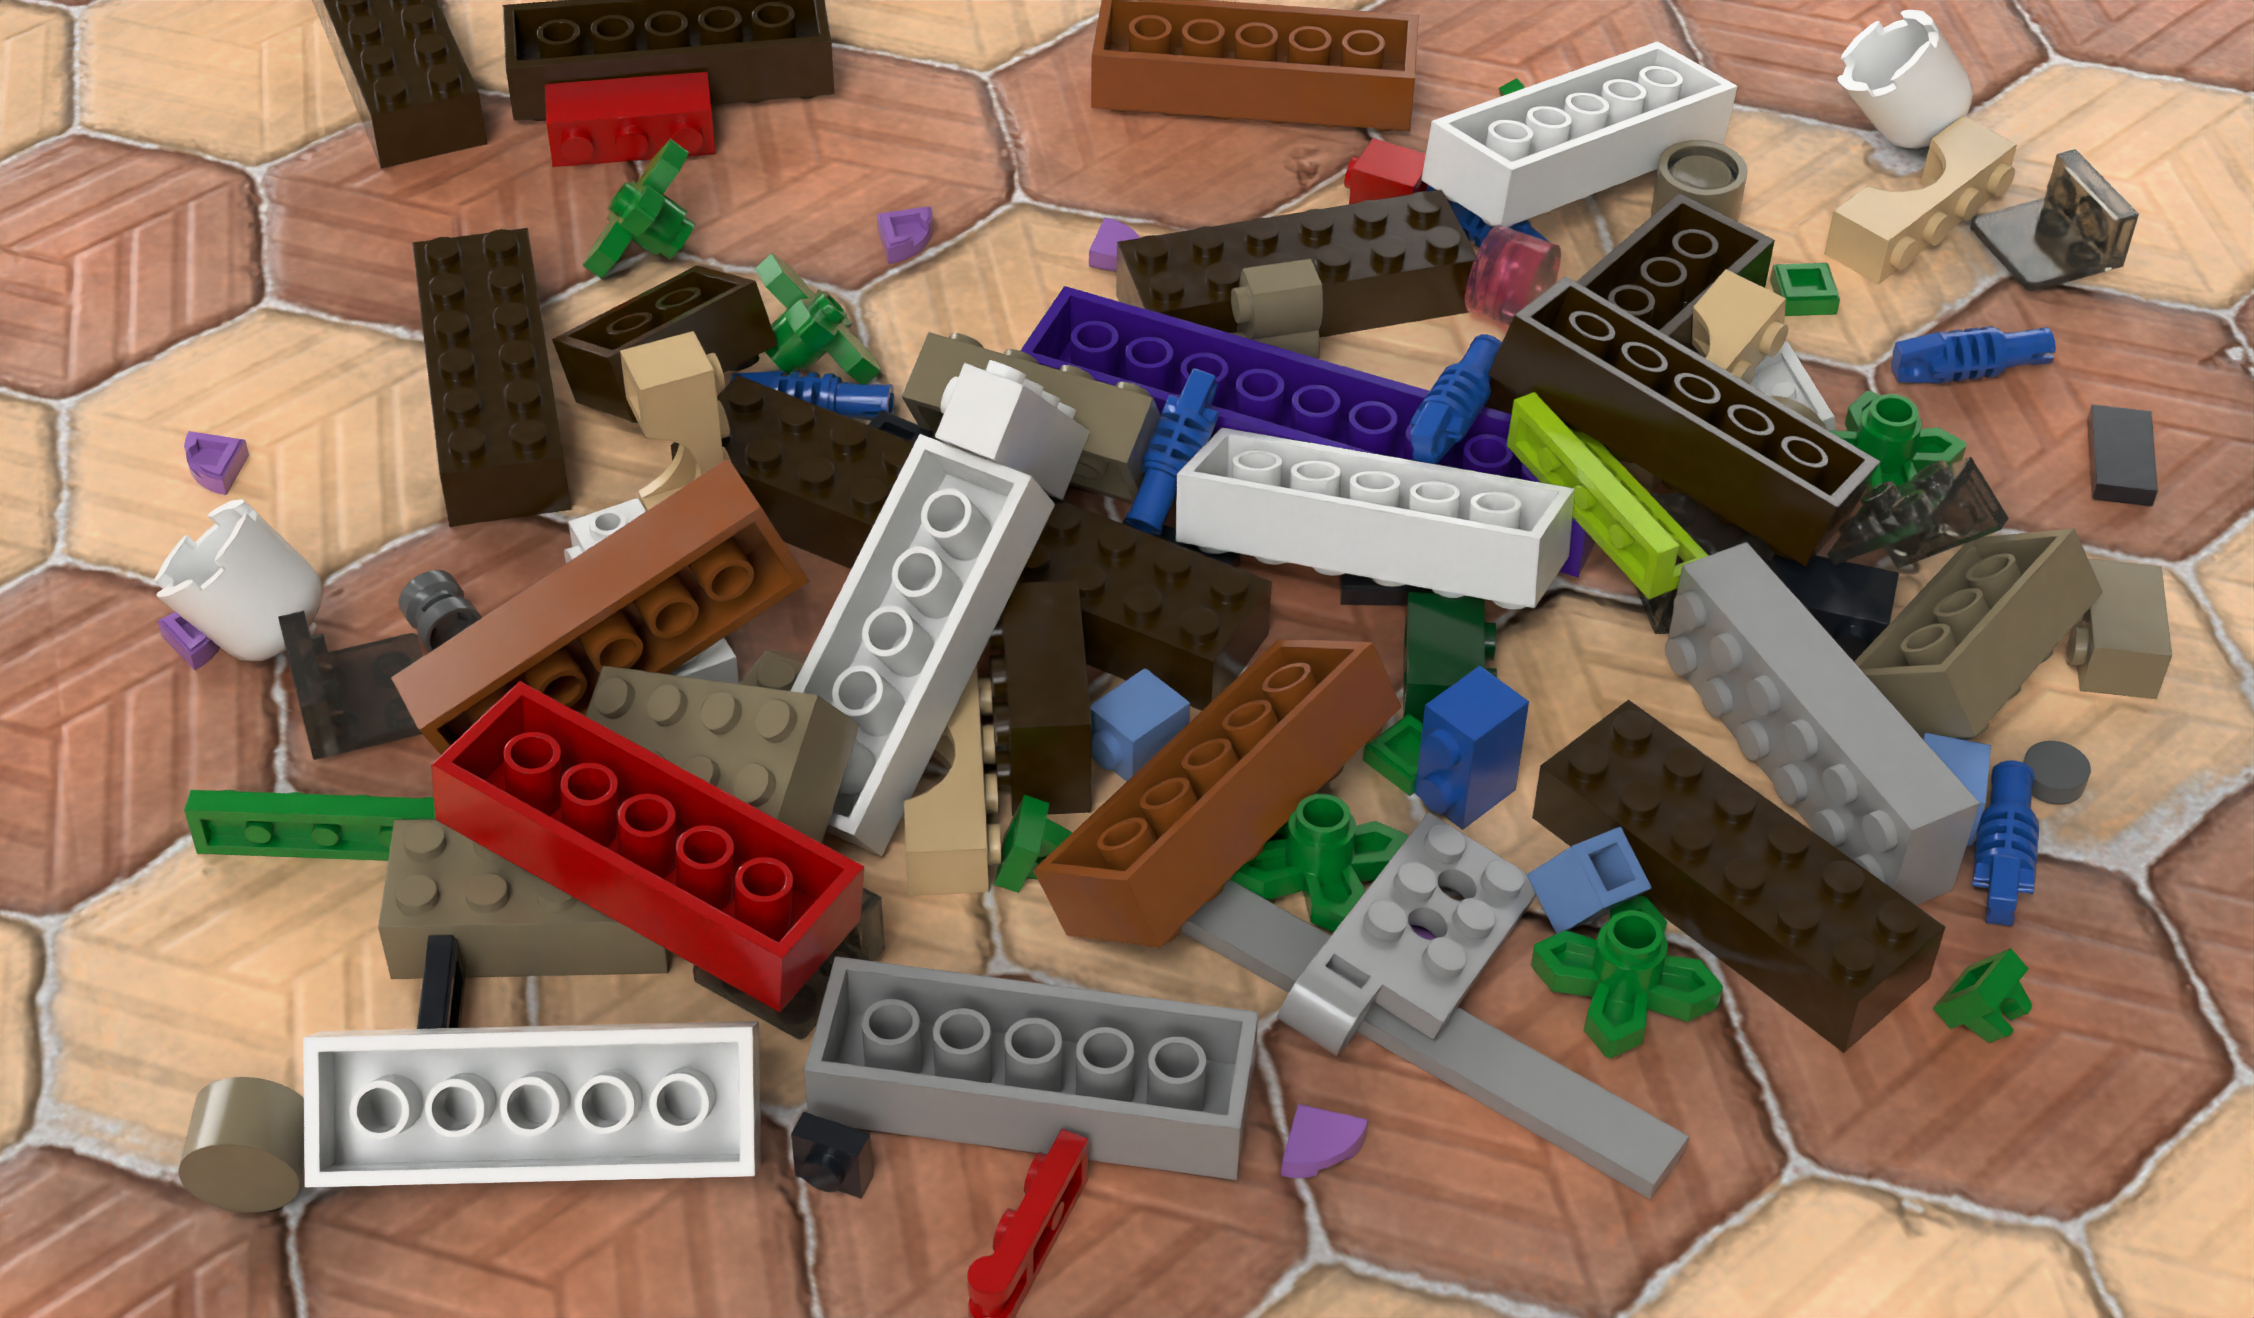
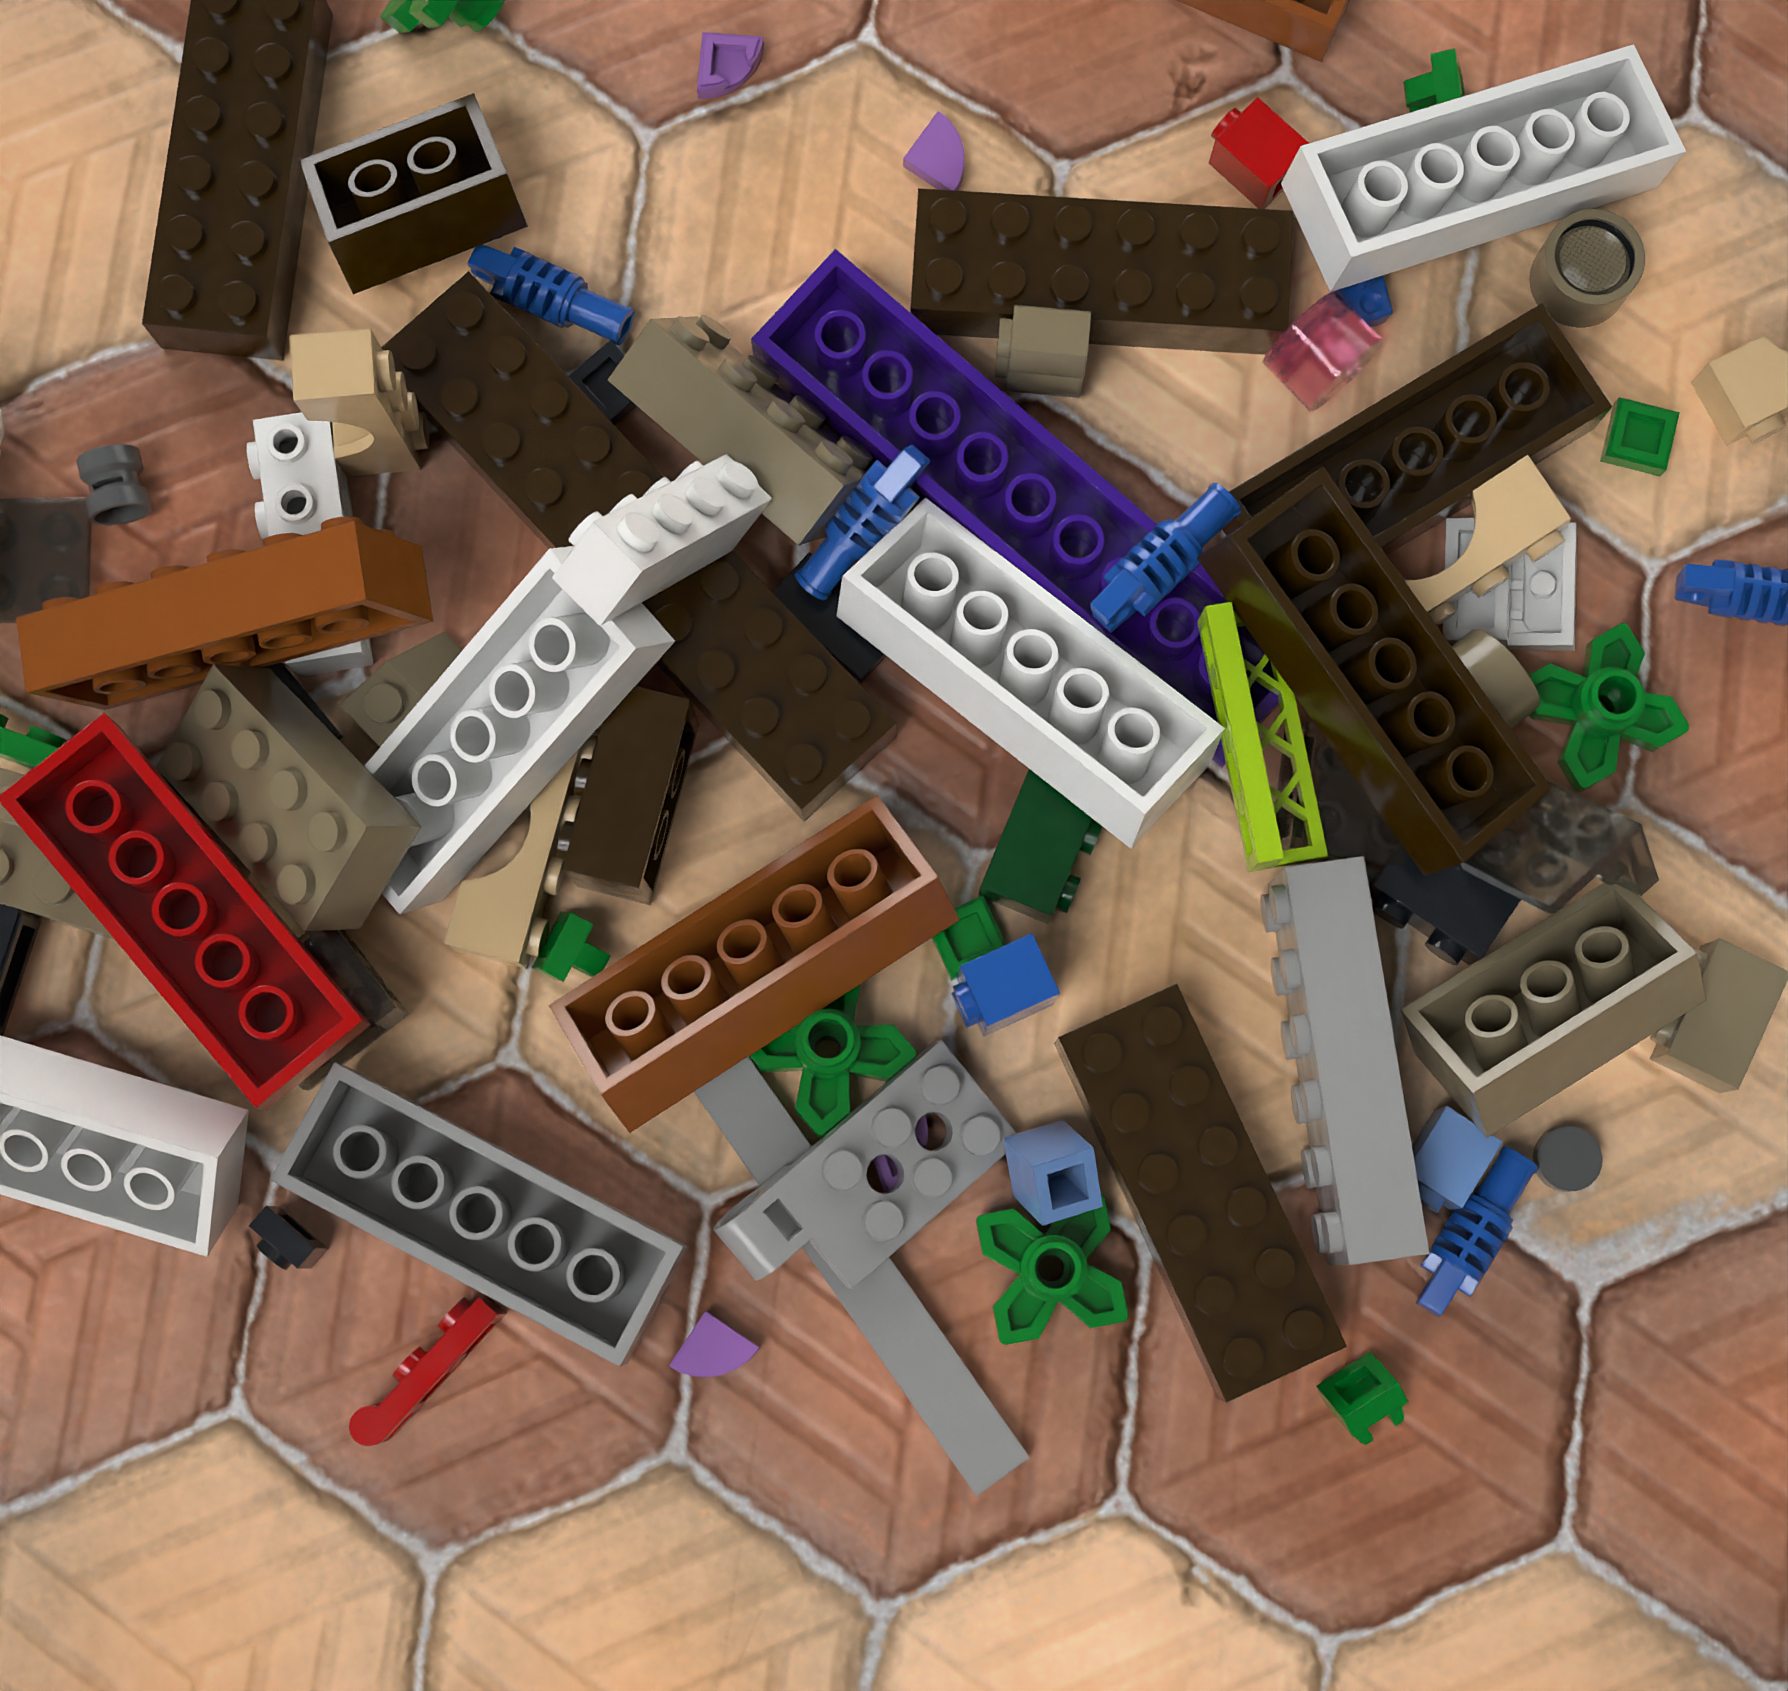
camera: 20 degrees right, 35 degrees up
green plant [755,253,882,384] -> none
medium blue brick [1090,668,1190,782] -> none

